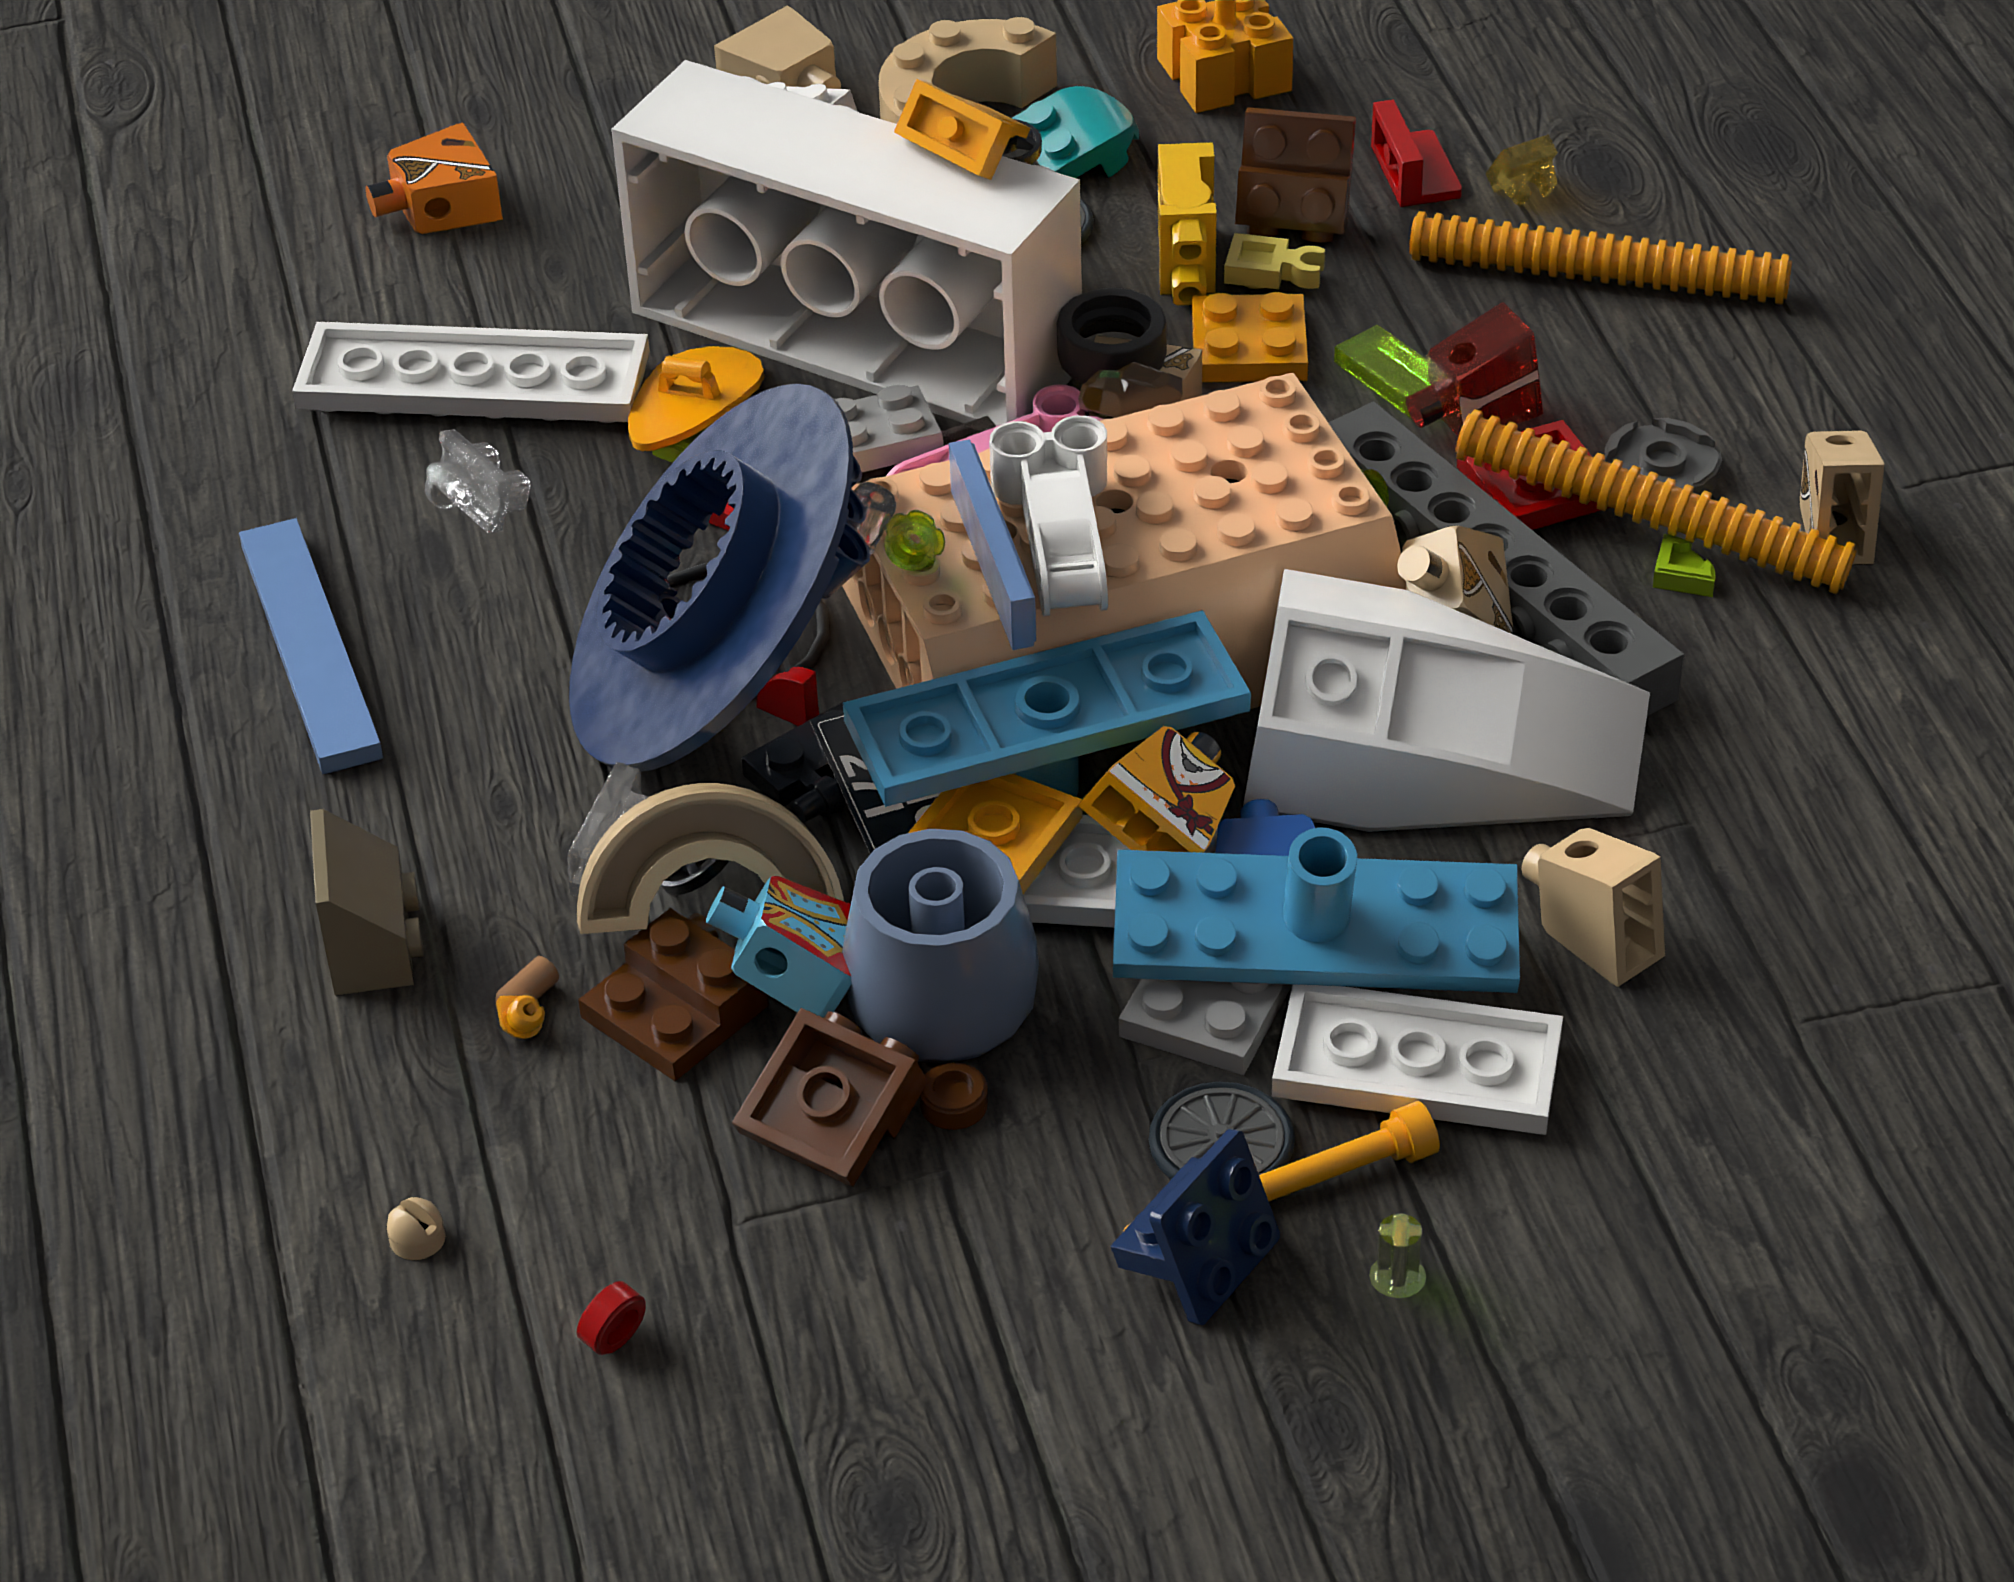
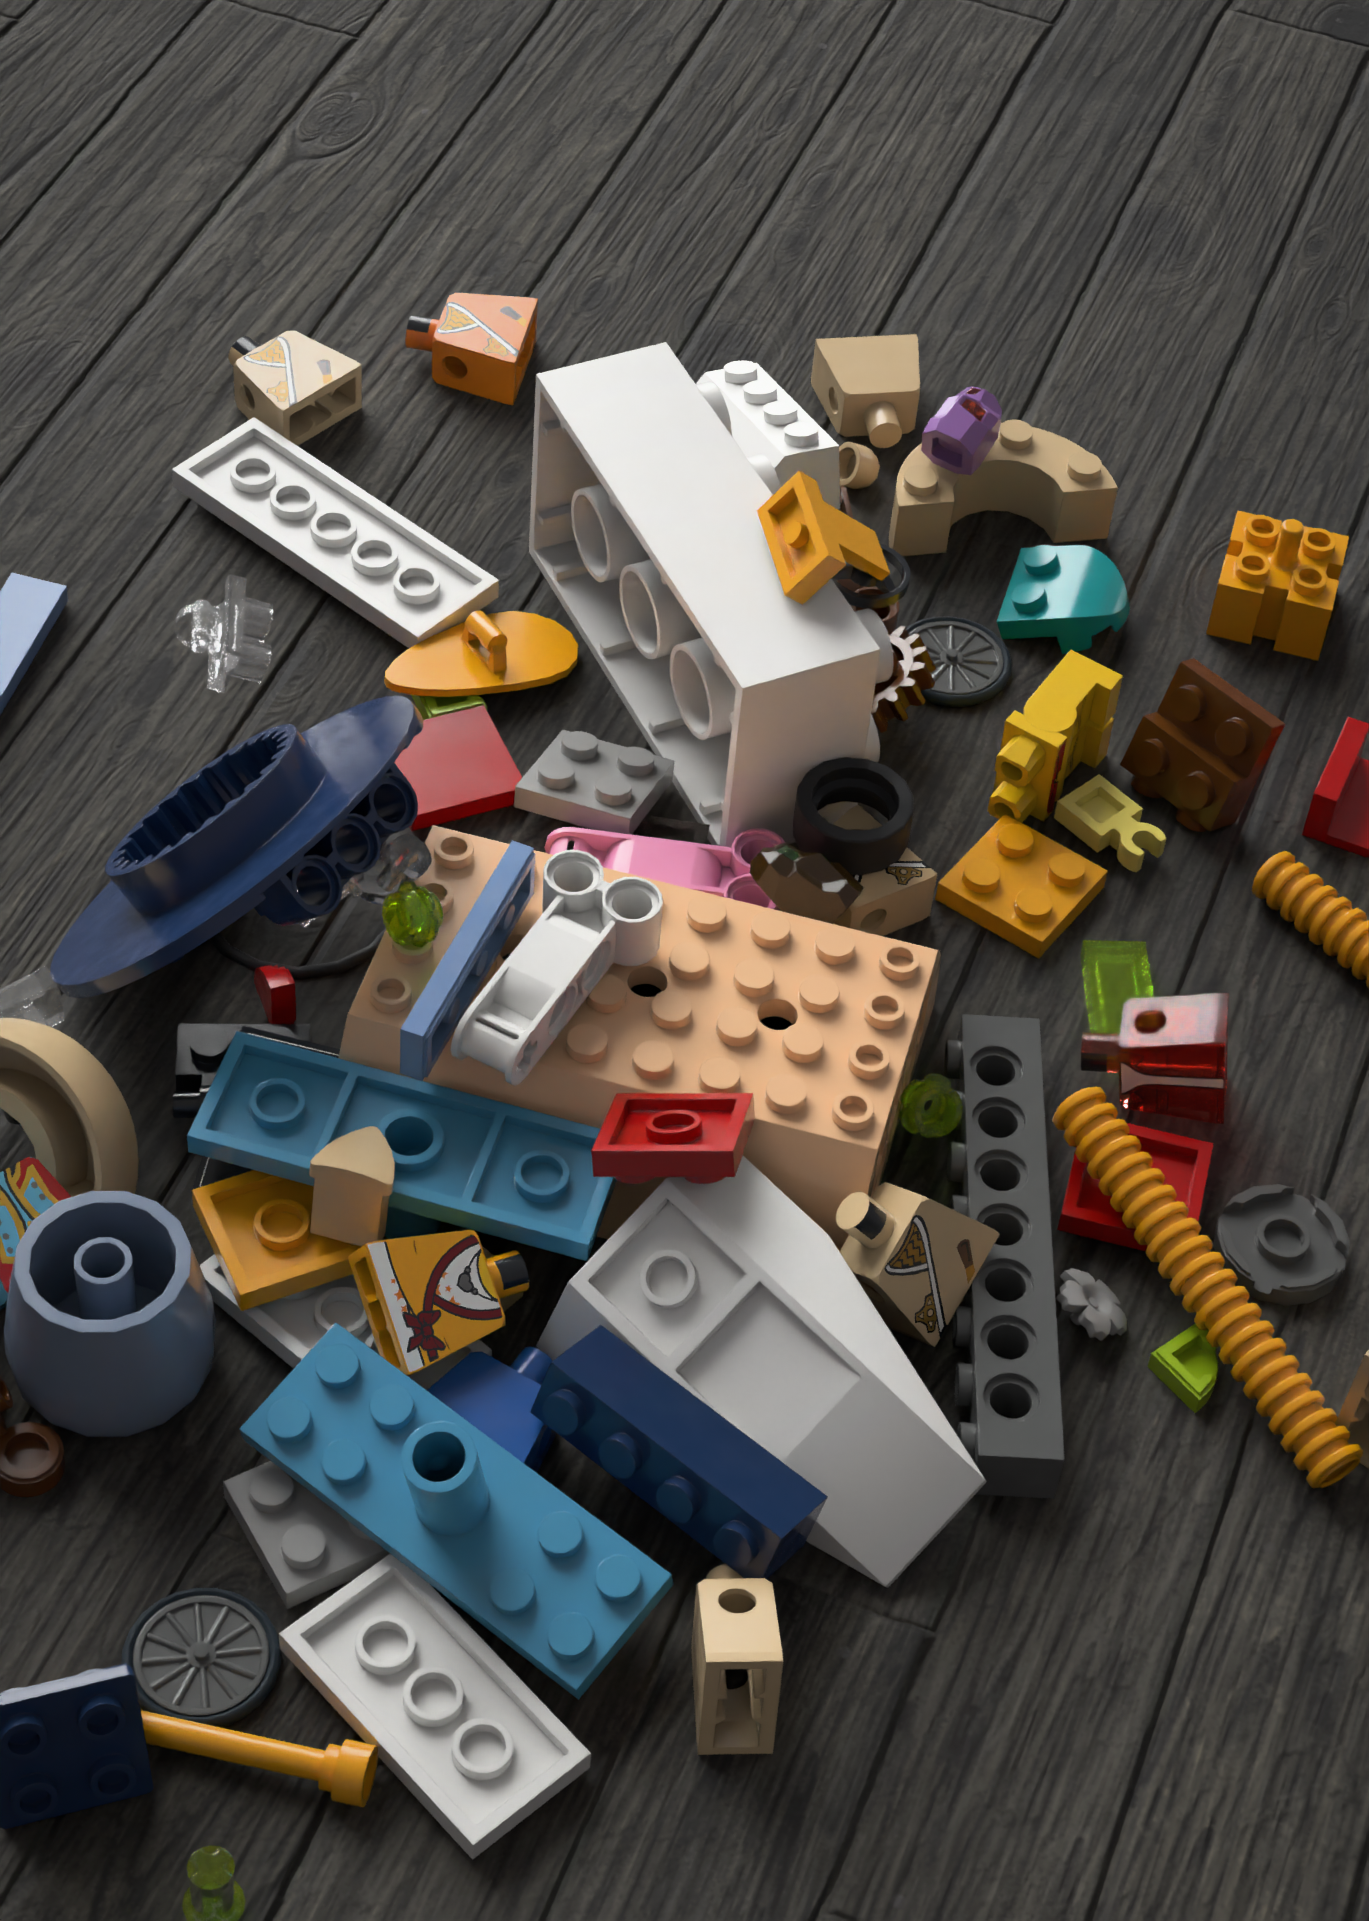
camera: 30 degrees right, 5 degrees up
none -> tan torso [228,331,362,446]
none -> tan tile [309,1126,395,1246]
none -> dark blue brick [530,1325,828,1579]
none -> red plate [591,1093,755,1184]
none -> medium lavender rock [921,386,1002,475]
none -> light grey plant [1056,1268,1127,1341]

